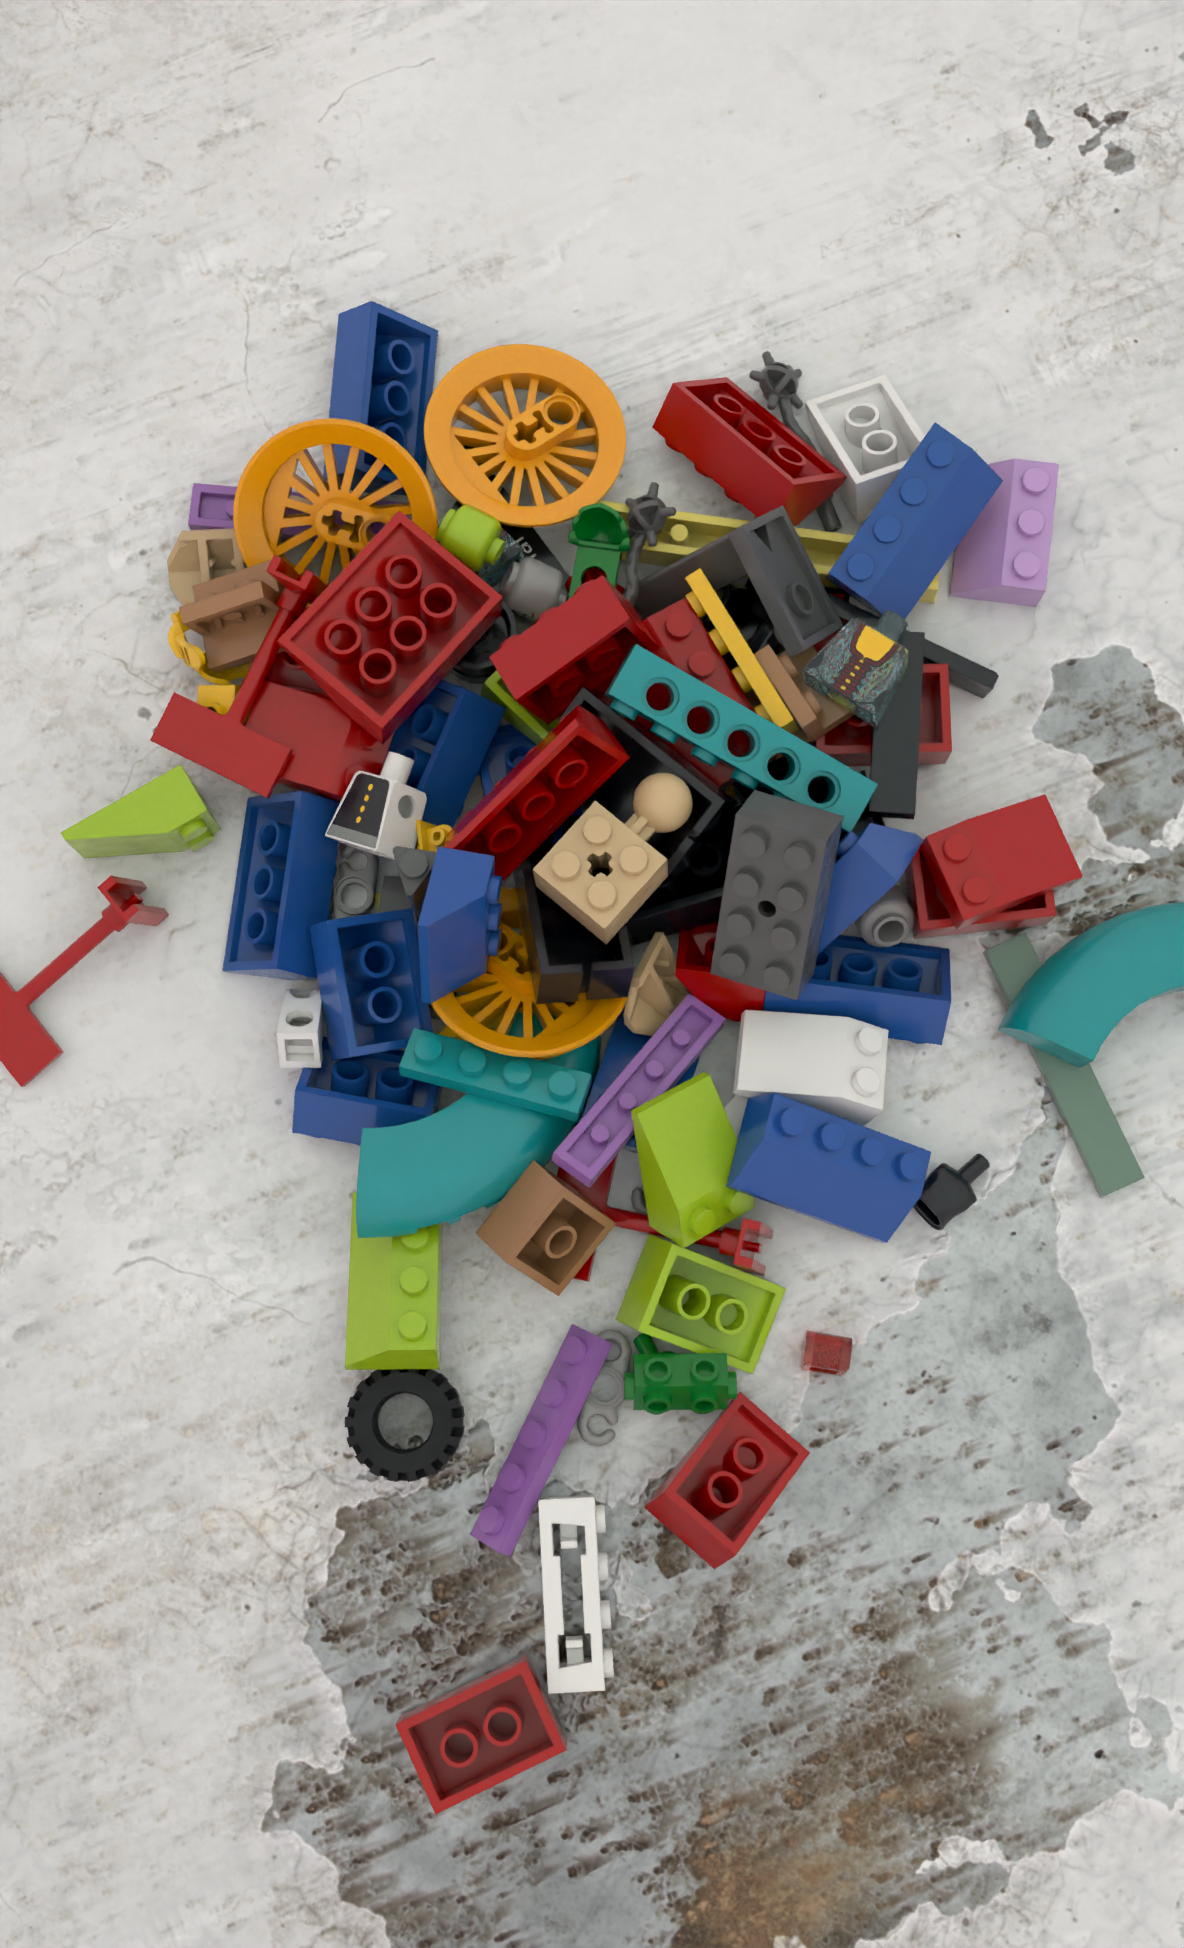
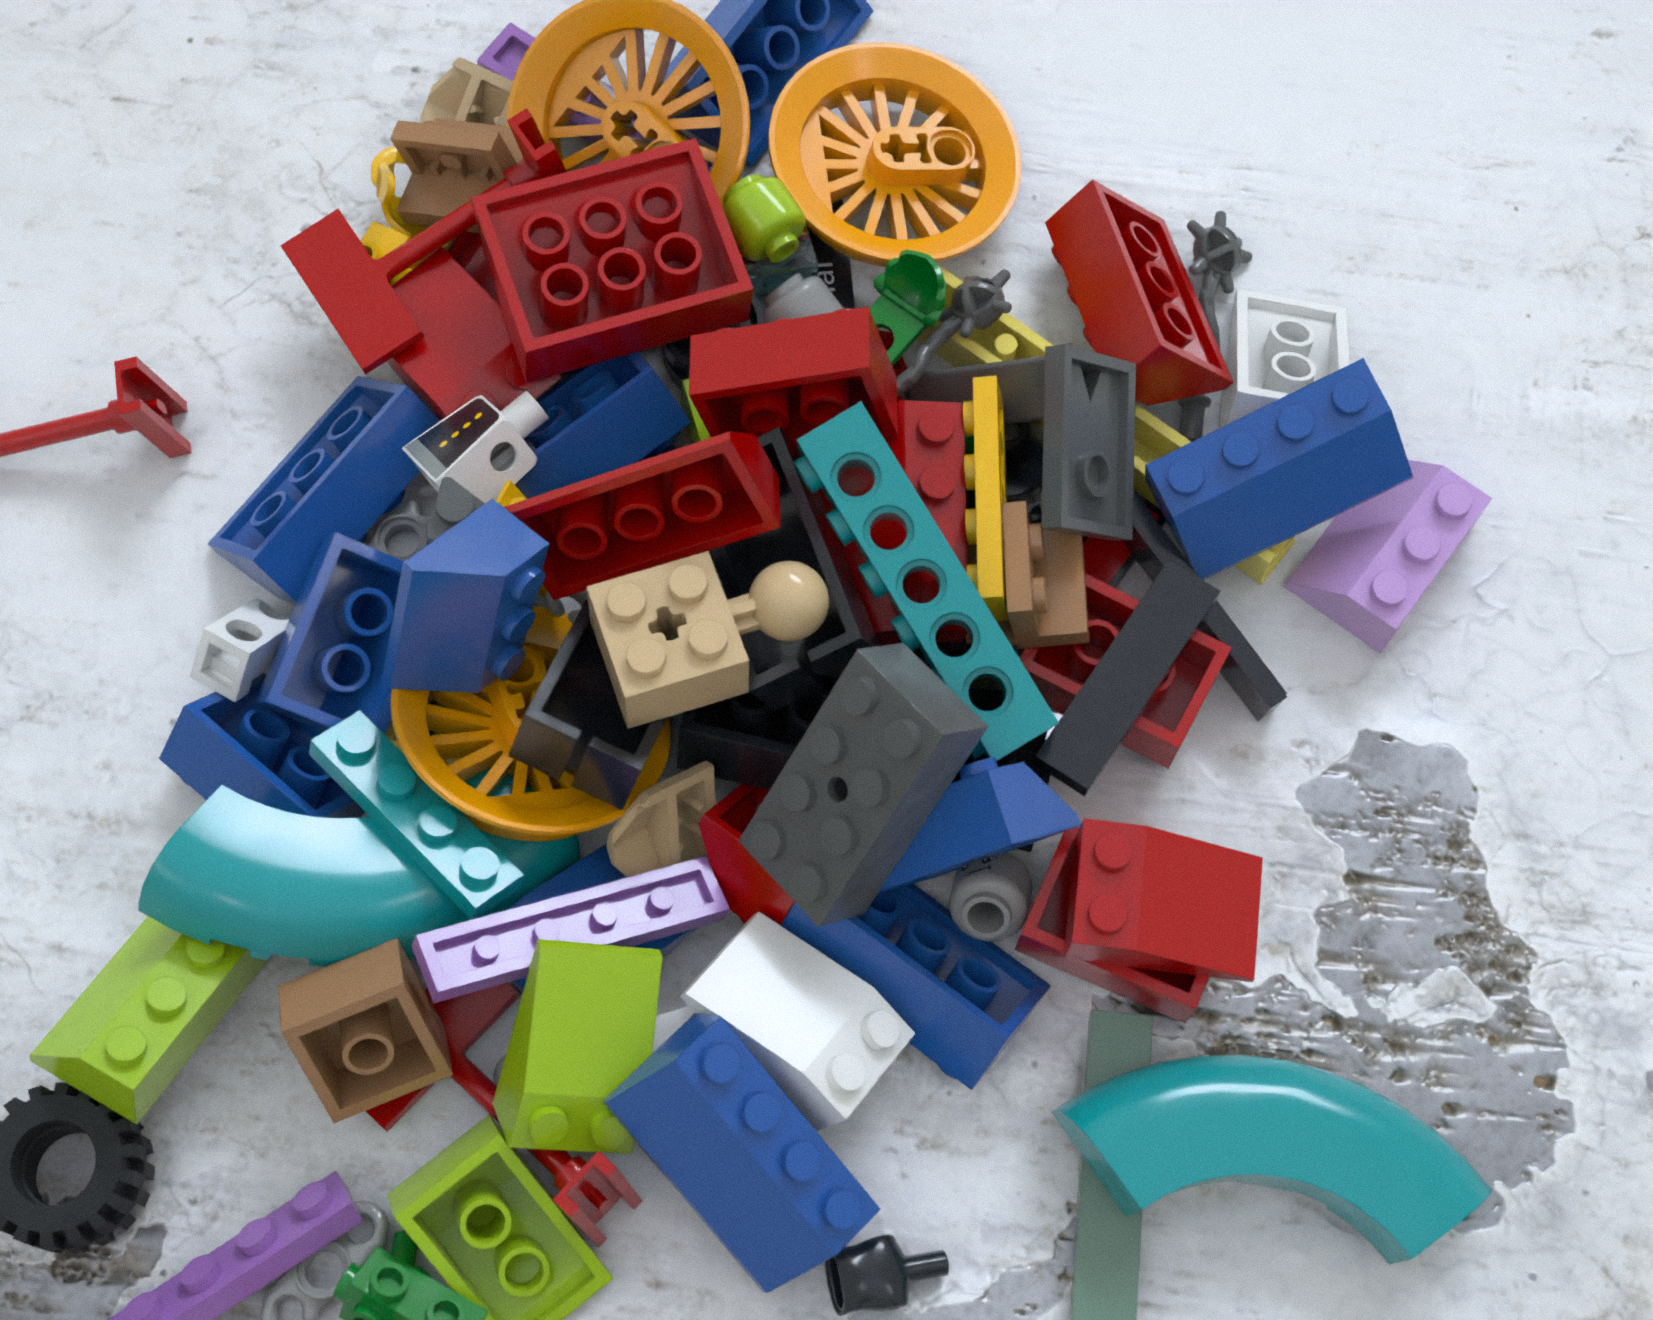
camera: 25 degrees right, 10 degrees down
lime slope [60,764,221,859] -> none
clear light blue torso [803,610,908,729] -> none

